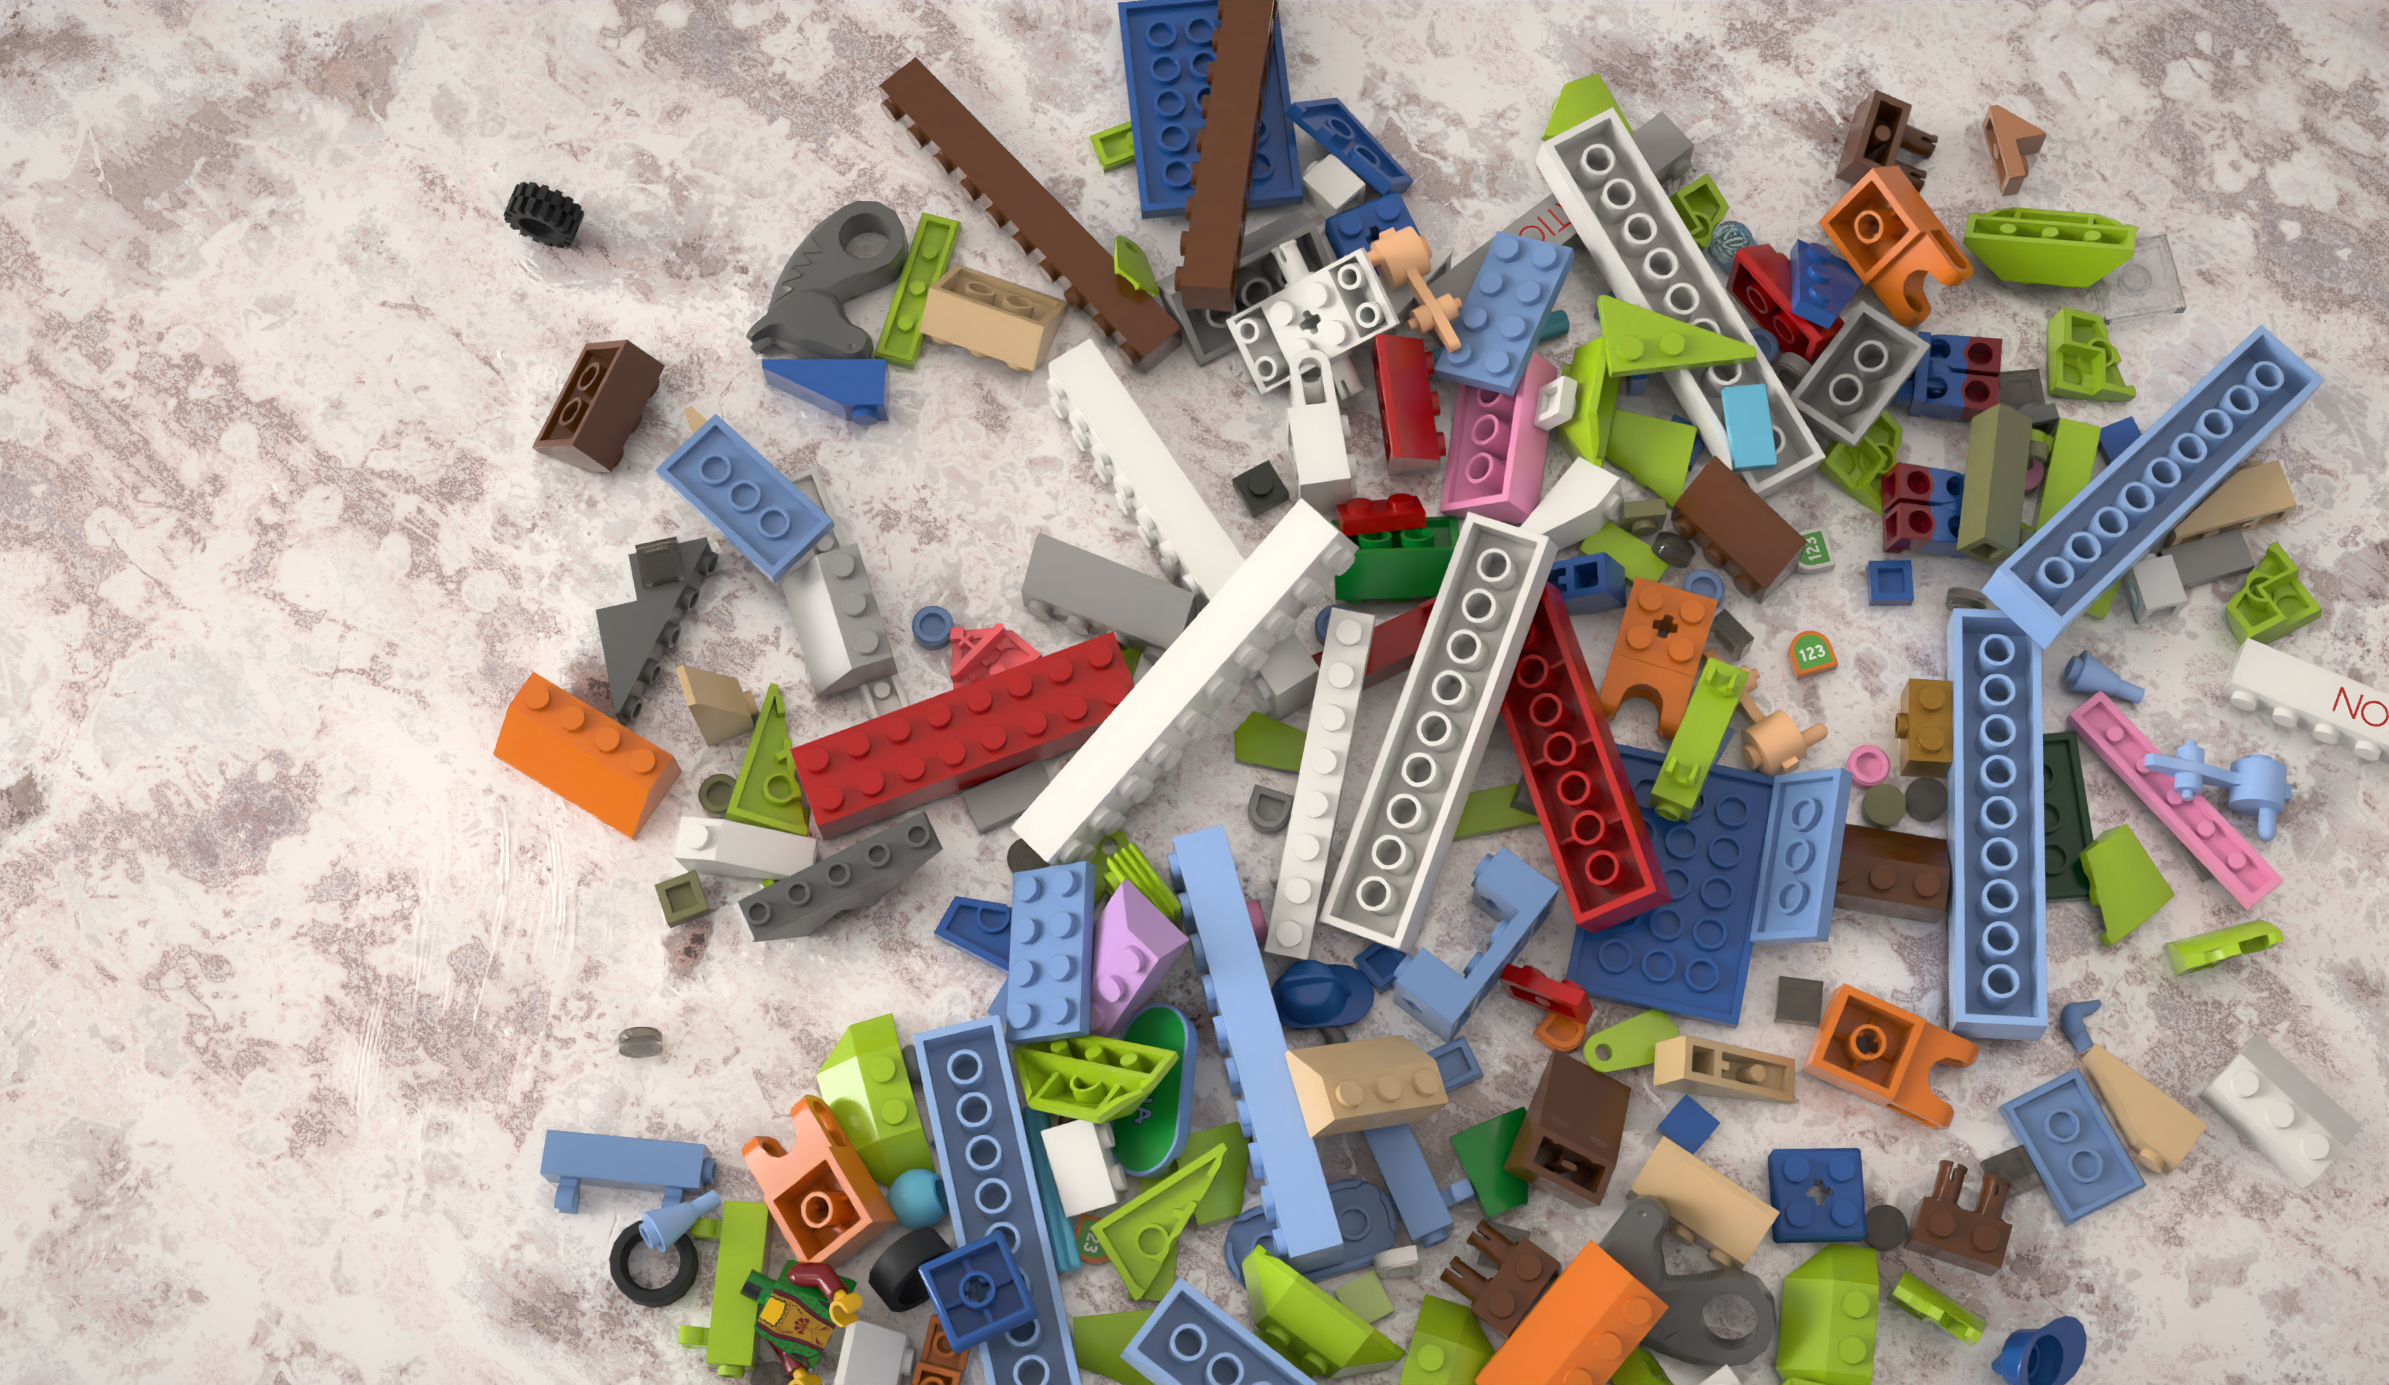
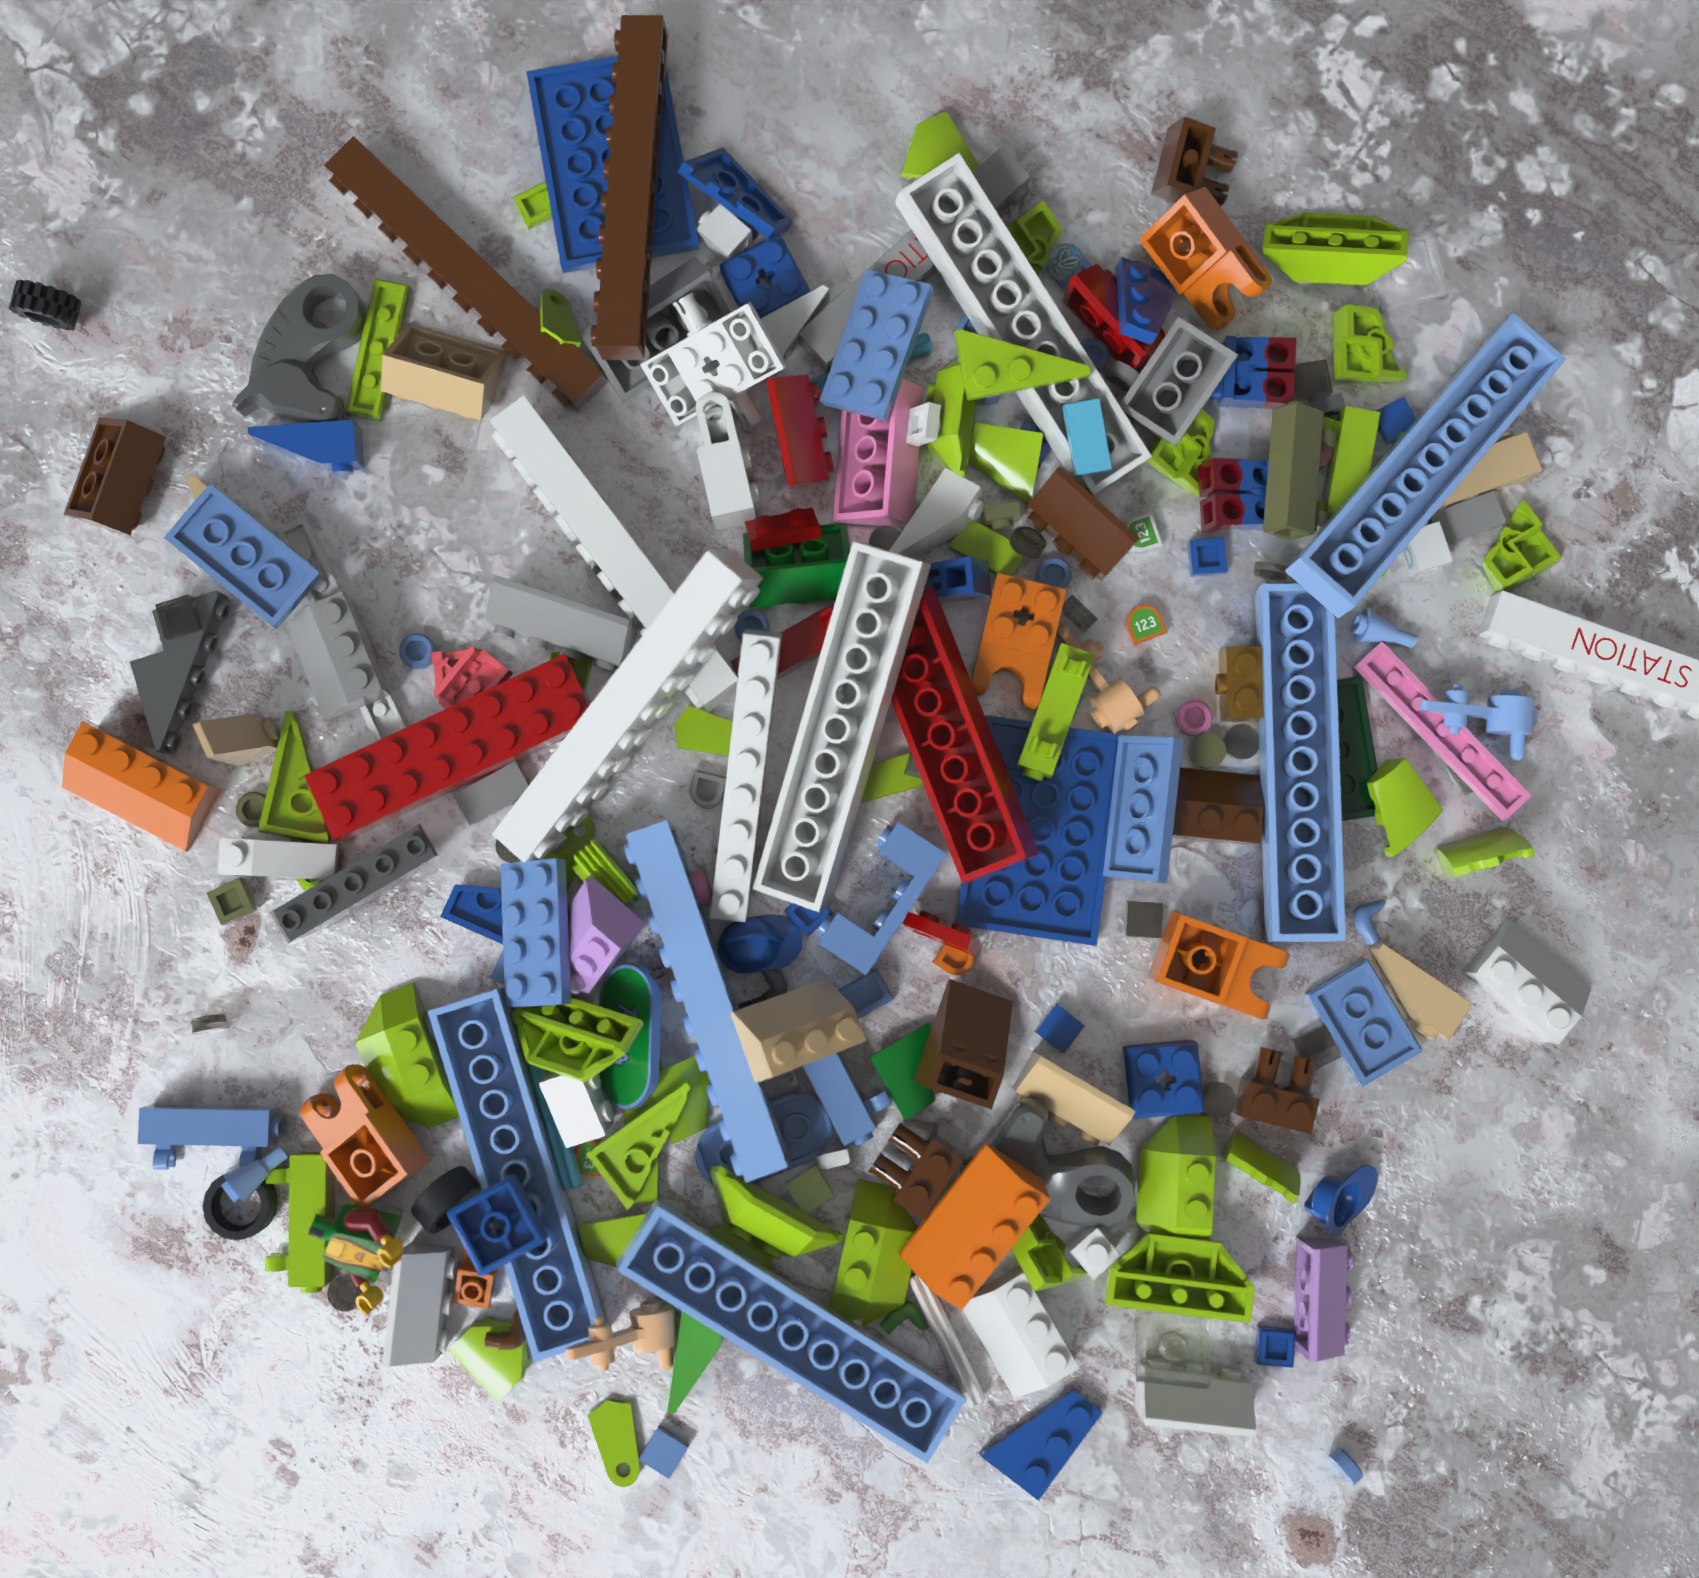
camera: 10 degrees left, 15 degrees up
medium azure piece [887,1169,949,1230] -> none
pearl dark grey plate [1232,460,1289,518] -> none
light nougat piece [1367,226,1462,353] -> none
lime piece [1583,1009,1679,1073] -> none
tan slope [1653,1035,1795,1104] -> none
nougat slope [1982,105,2047,196] -> none

